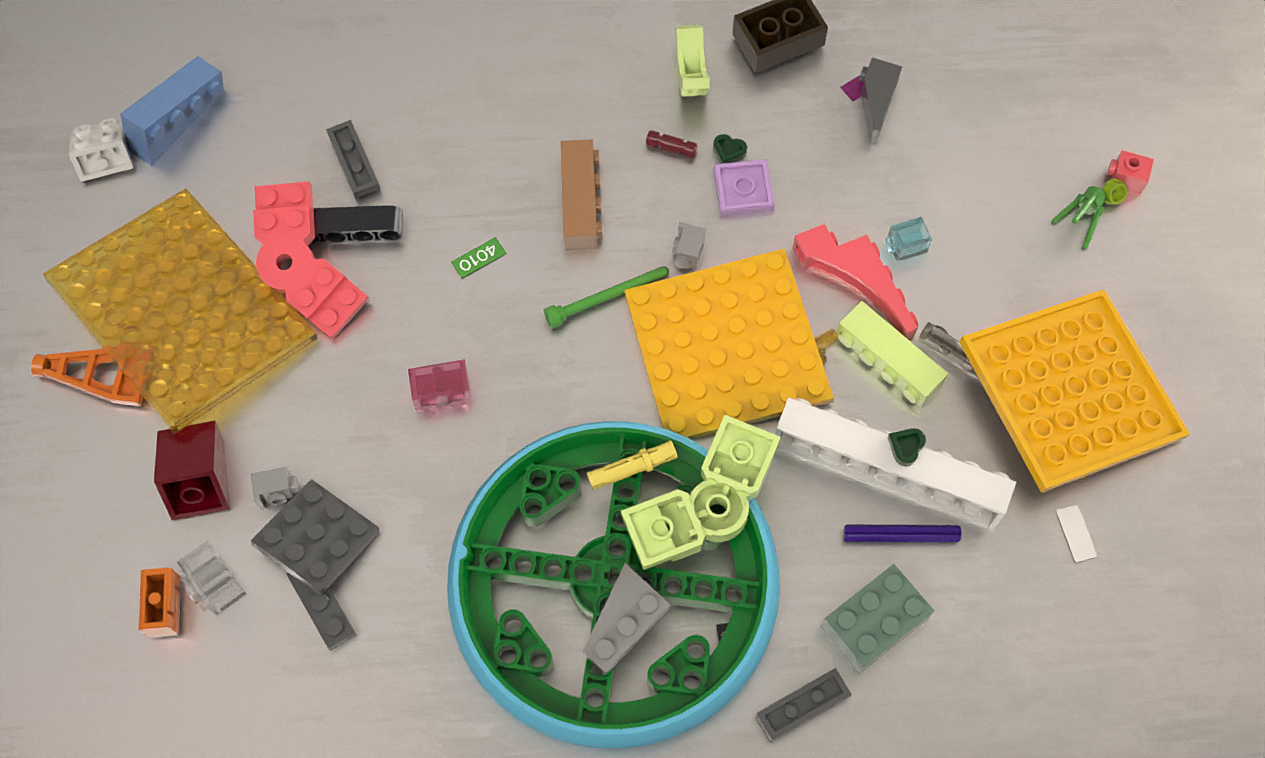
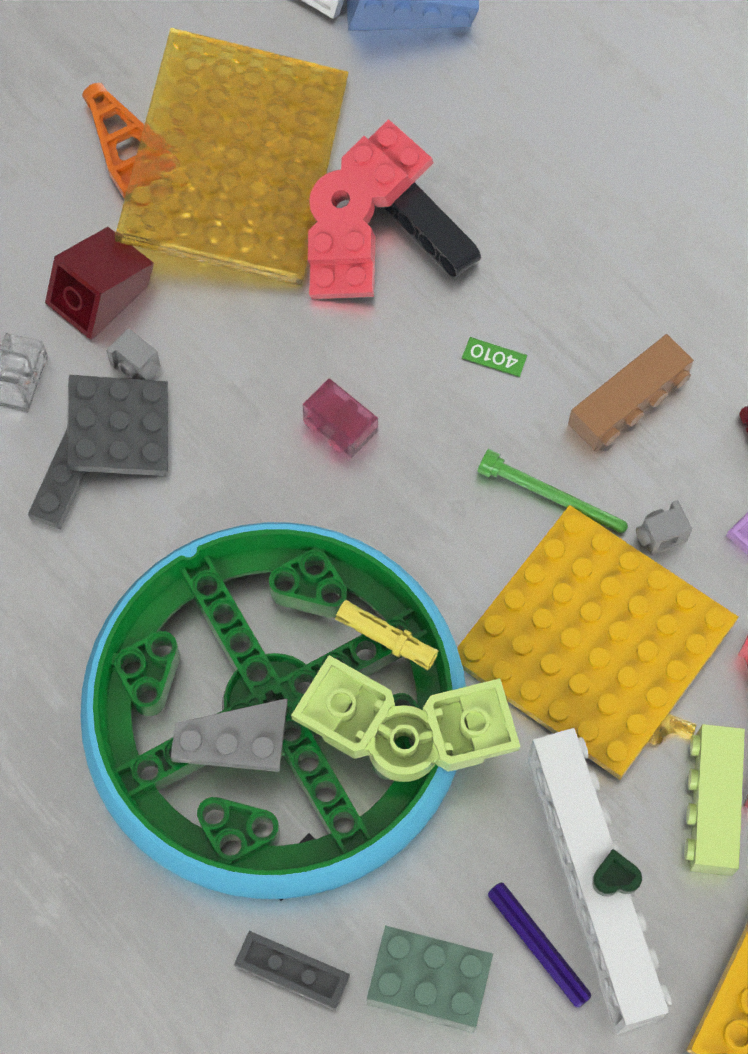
camera: 50 degrees right, 0 degrees up
dark grey plate [326,120,381,199] -> none

